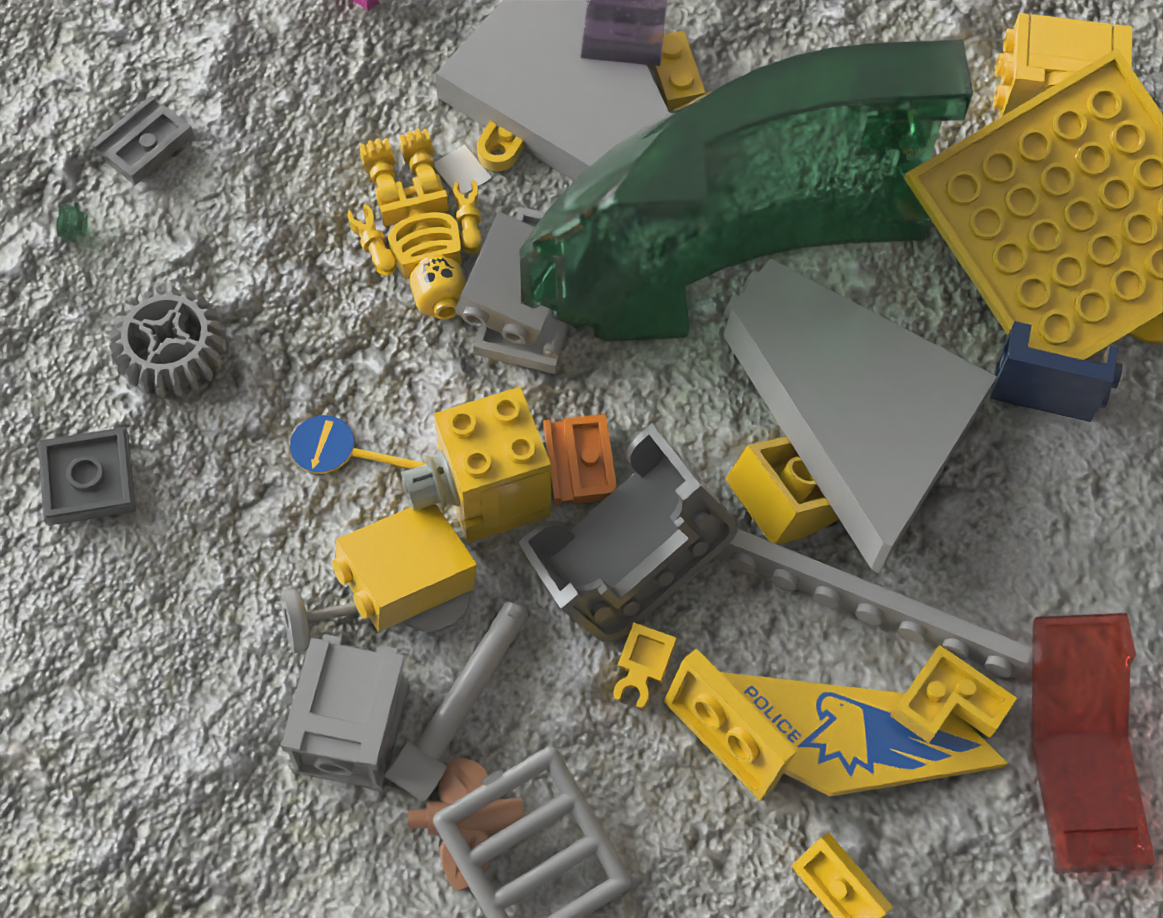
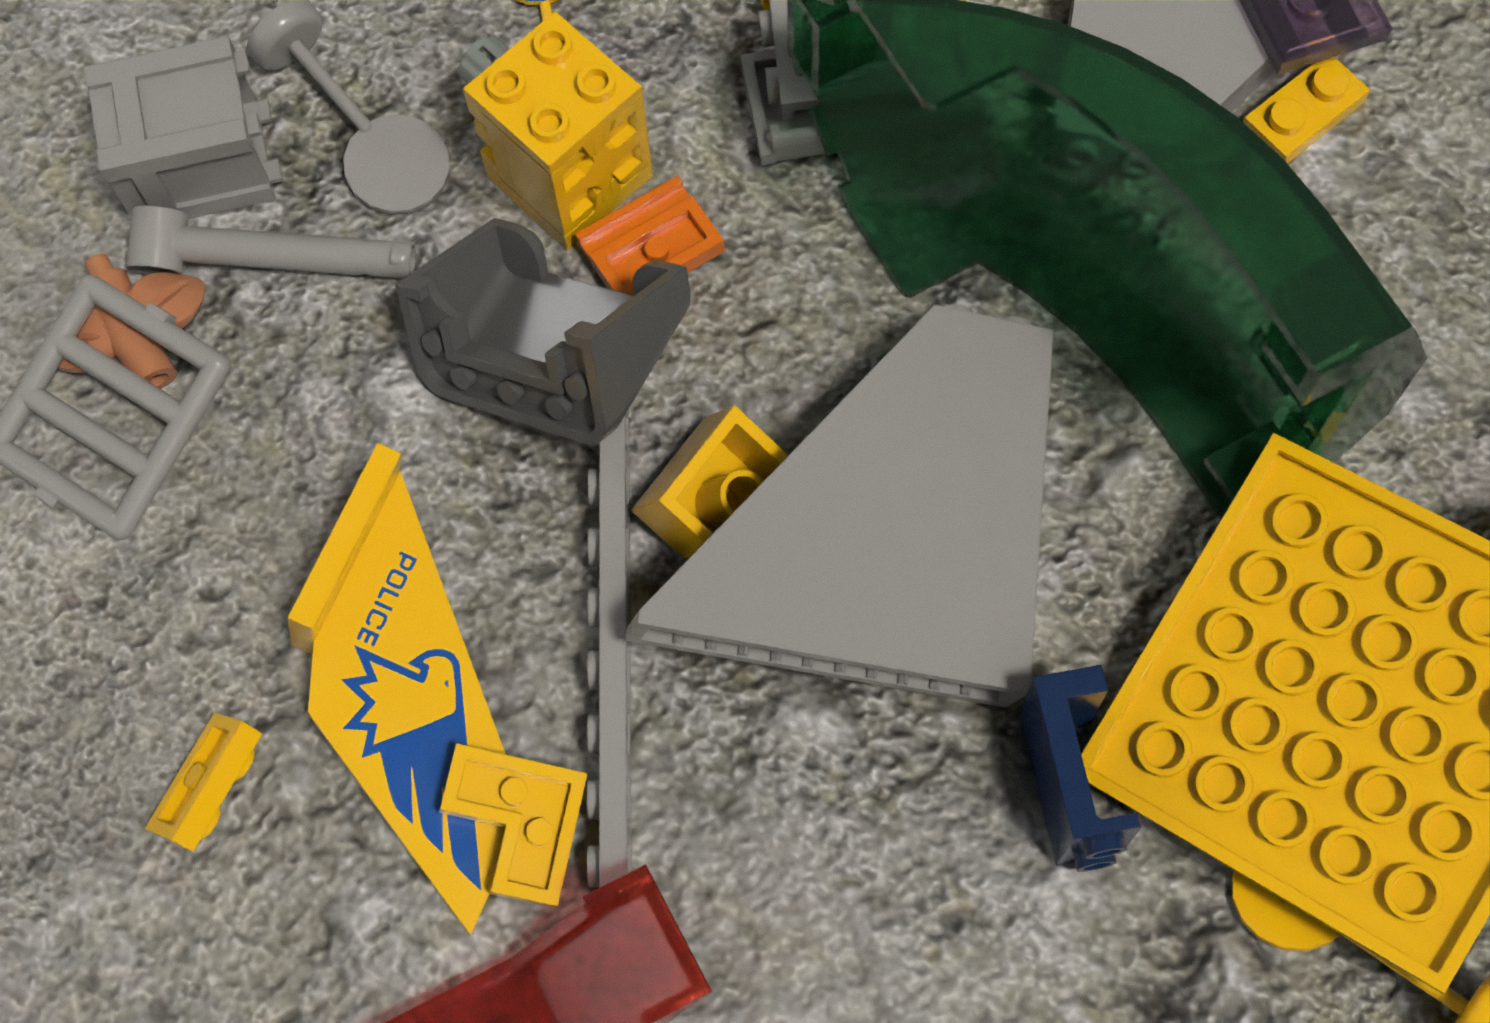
camera: 70 degrees right, 5 degrees up
yellow brick [332,504,477,632] -> none
yellow plate [613,623,677,711] -> none

